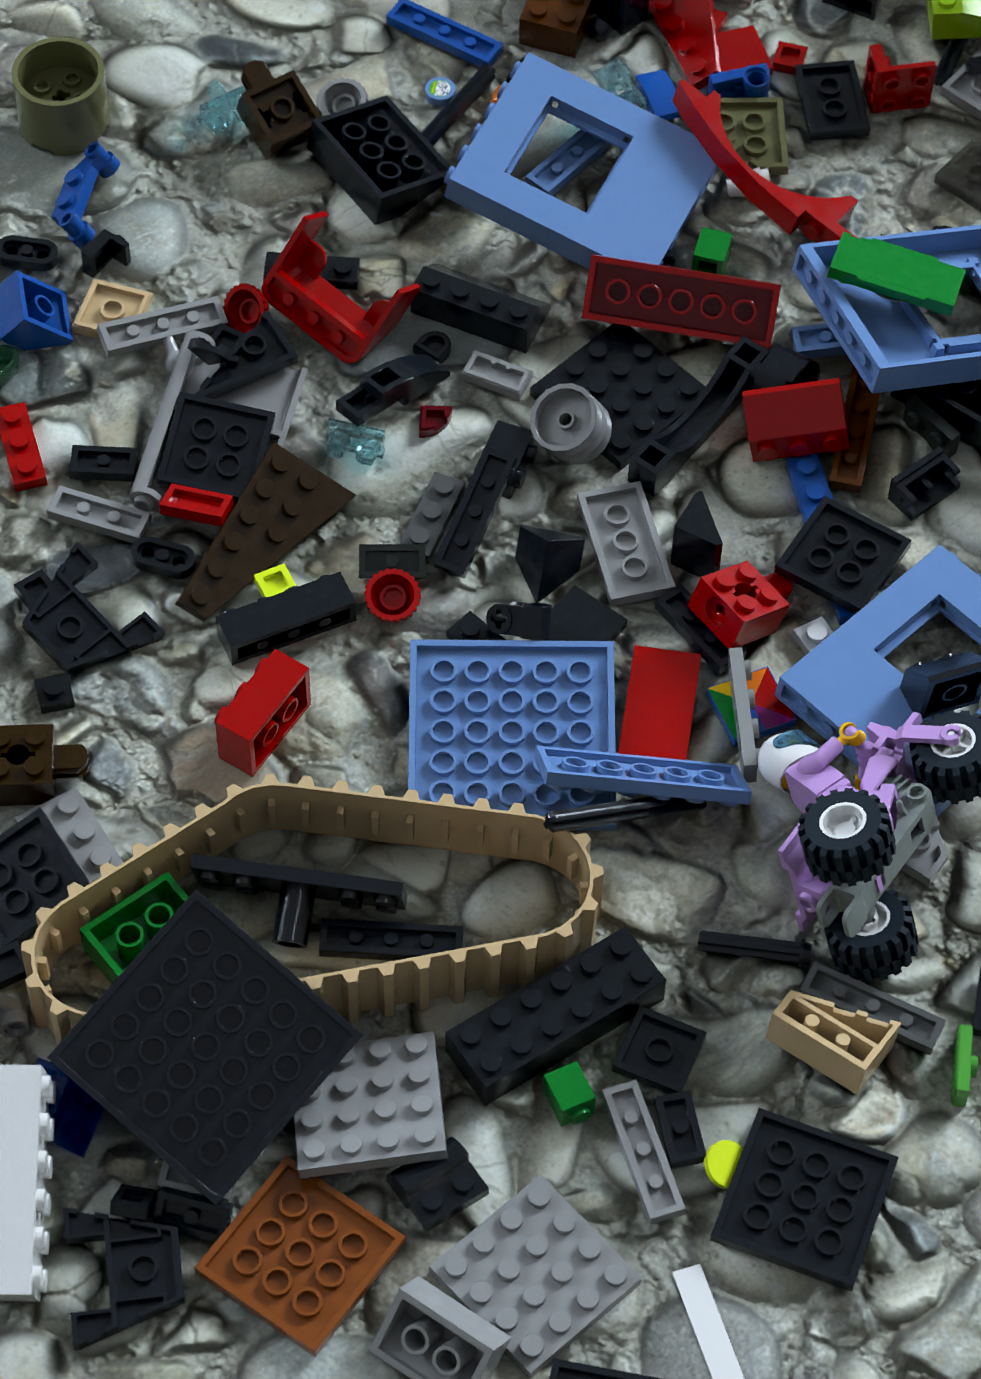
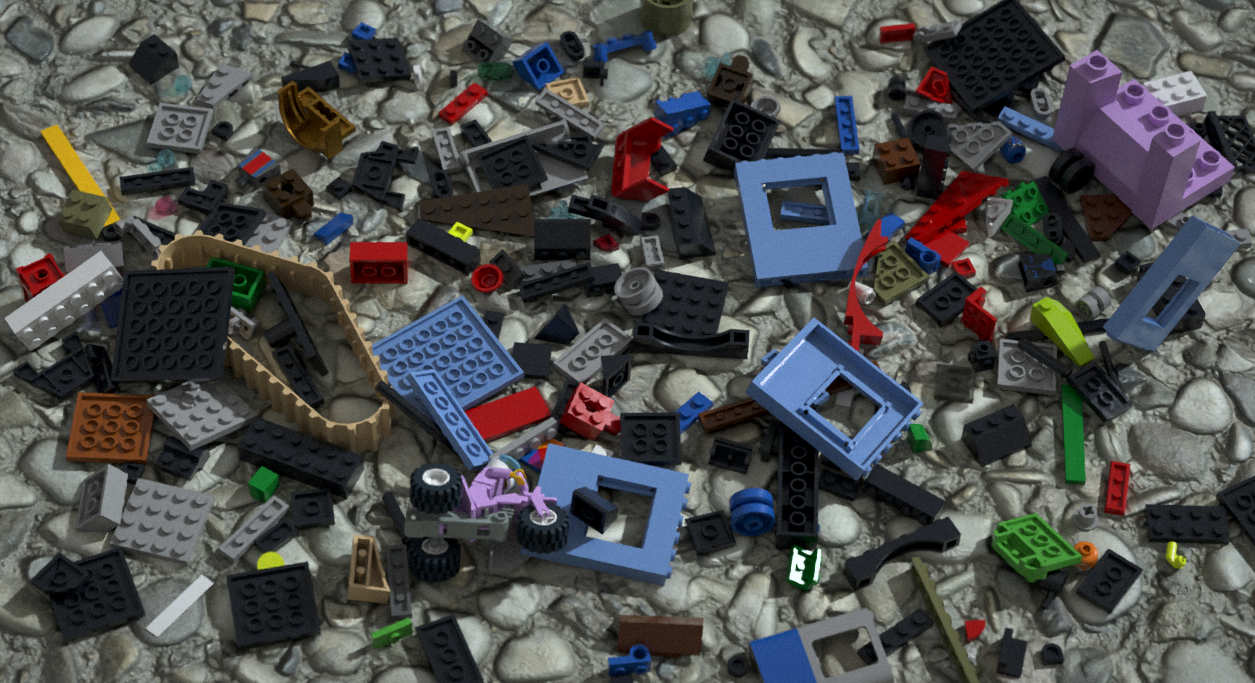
camera: 55 degrees right, 5 degrees down
red tile [159,483,234,527] -> none
black tile [187,338,234,365] -> none
red hat [223,283,269,333] -> none
tile [425,77,455,107] -> none
black piece [486,601,552,640] -> none
red brick [581,254,781,349] -> none
green brick [692,227,733,275] -> none
red slope [742,378,850,462] -> none
black brick [750,343,820,390] -> none
green piece [827,231,966,316] -> none
none -> black tile [121,461,145,485]
none -> blue slope [314,213,353,245]
none -> black slope [534,219,591,261]
none -> blue wedge [654,91,711,138]
none -> black brick [968,340,997,373]

